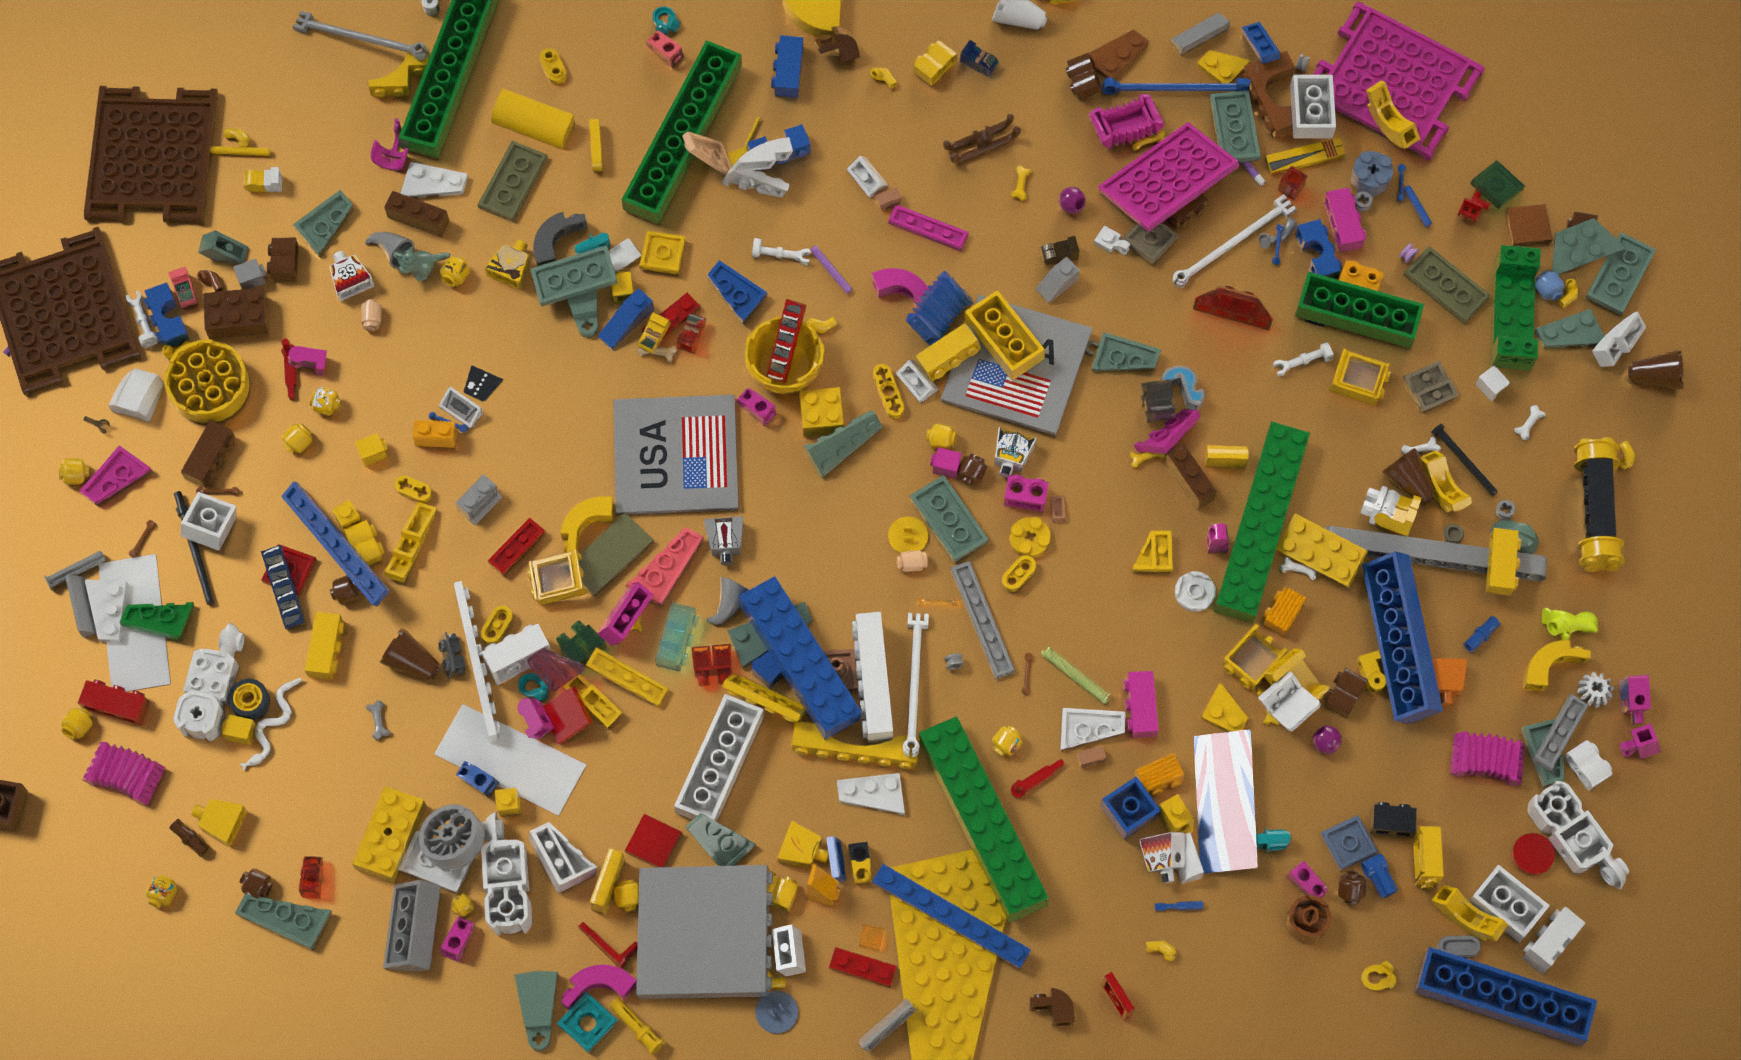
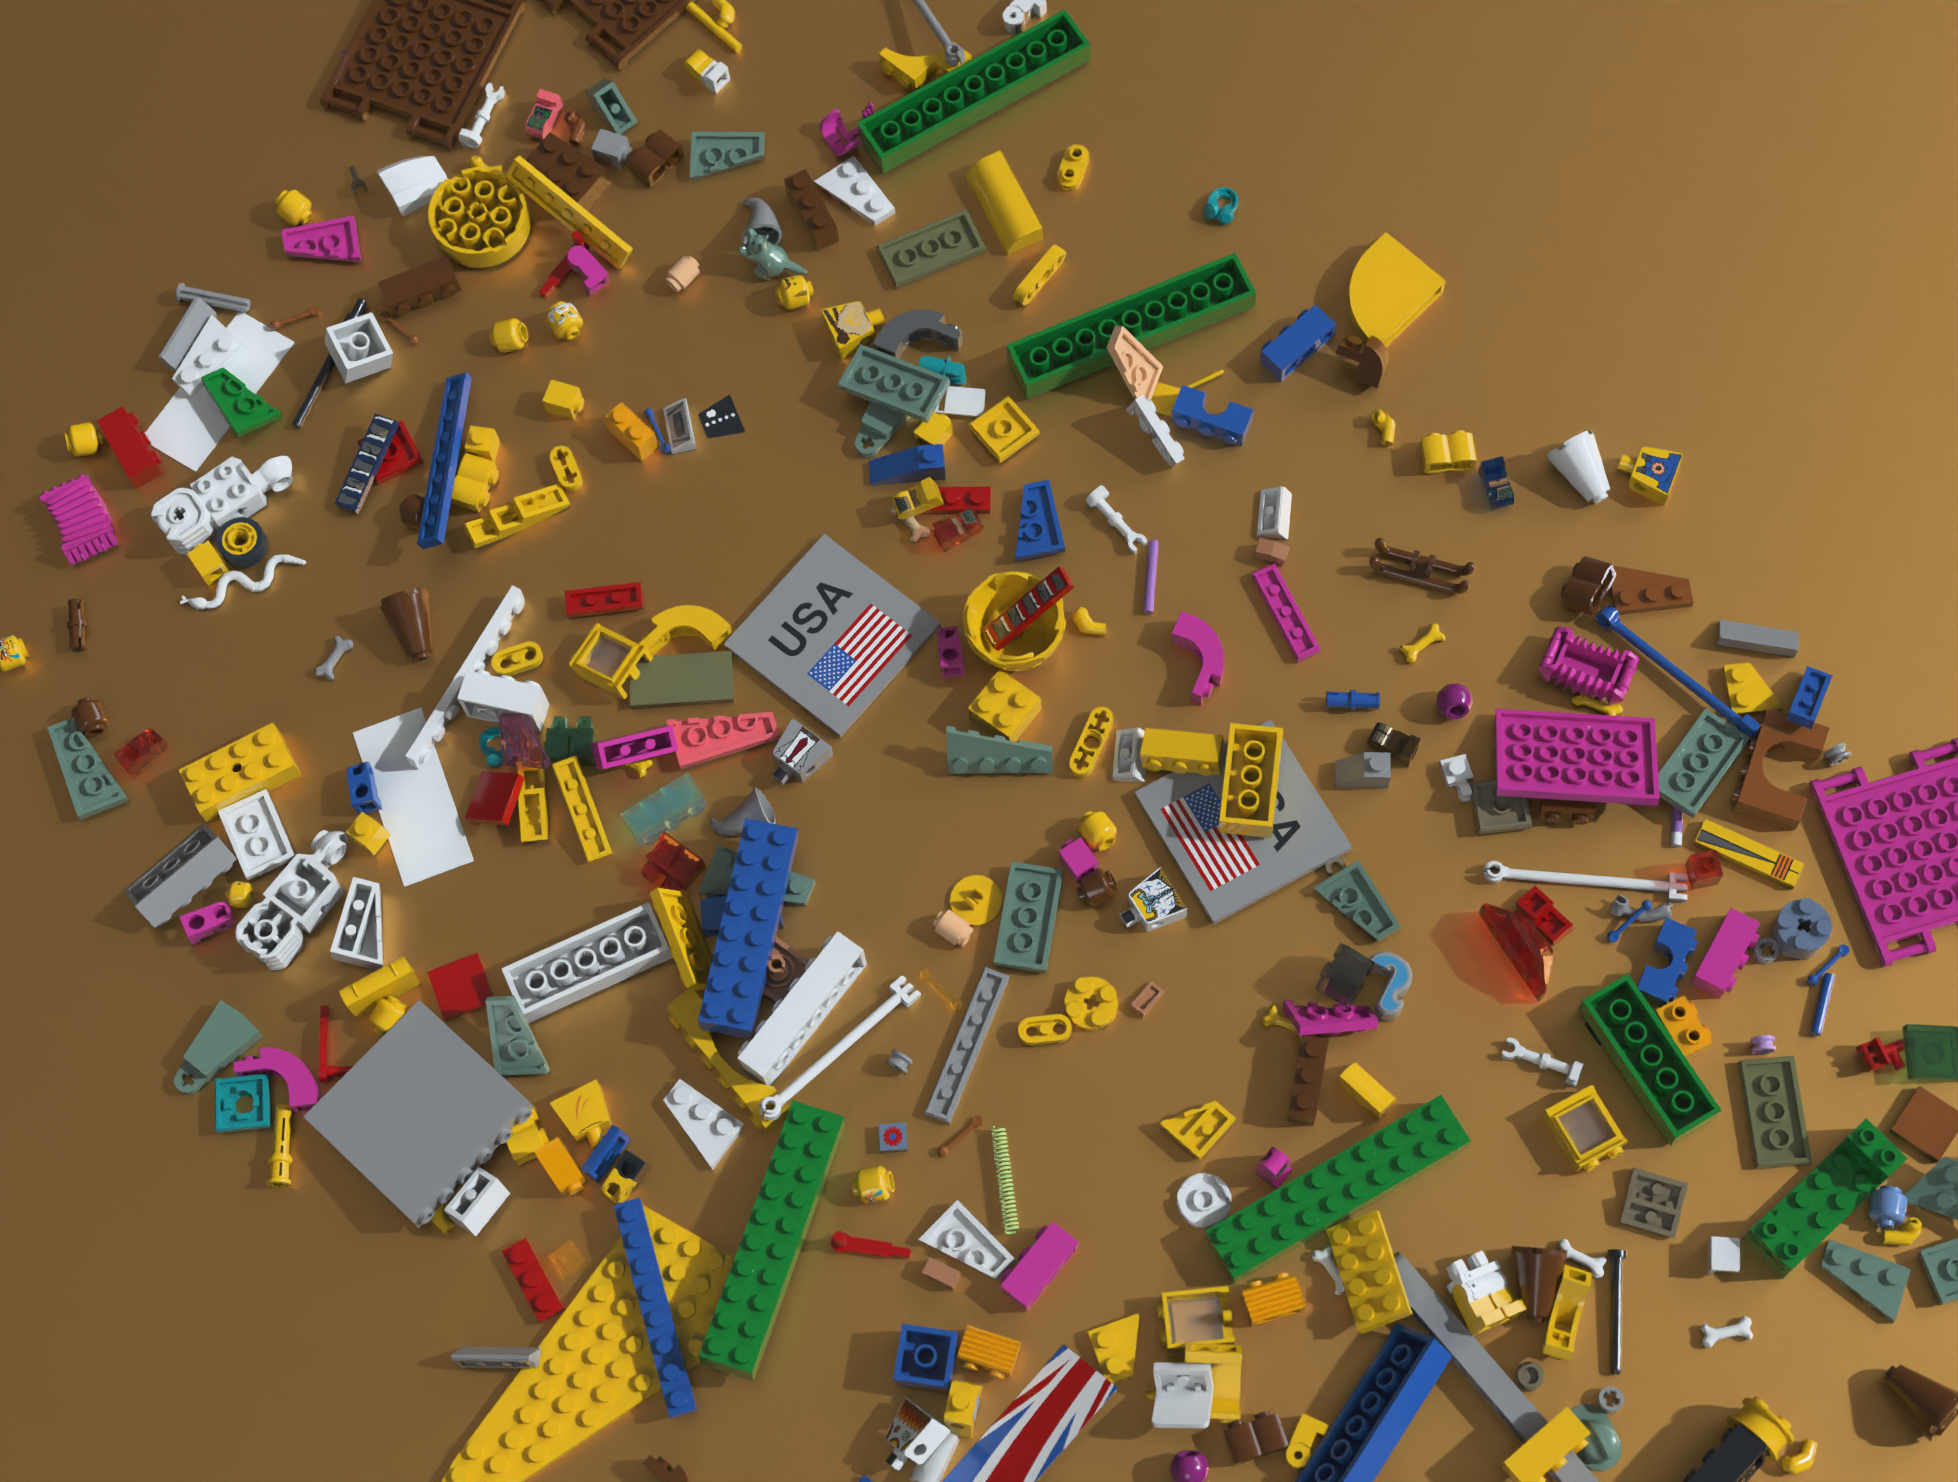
camera: 50 degrees right, 0 degrees up
blue arch [144,282,190,347] -> none
yellow torso [191,799,247,847] -> none
yellow brick [304,612,346,679] -> none
torso [329,251,375,302] -> none
light grey piece [419,804,485,869] -> none
dark grey hinge [438,632,466,678] -> none
light grey window [455,474,502,525] -> none
dark pink leg [518,698,554,739] -> none
coral leg [646,31,684,68] -> none
white slope [733,137,793,172] -> none
sand blue piece [756,991,798,1034] -> none
blue piece [906,271,973,346] -> none
dark pink brick [1004,475,1049,512] -> none
white brick [1290,75,1336,138] -> none
yellow arch [1366,81,1420,149] -> none
white slope [1592,312,1646,367] -> none
none -> yellow plate [506,156,633,270]
none -> sand blue tile [879,1122,908,1153]
none -> blue pin [1326,690,1380,711]
none -> red slope [1516,886,1573,946]

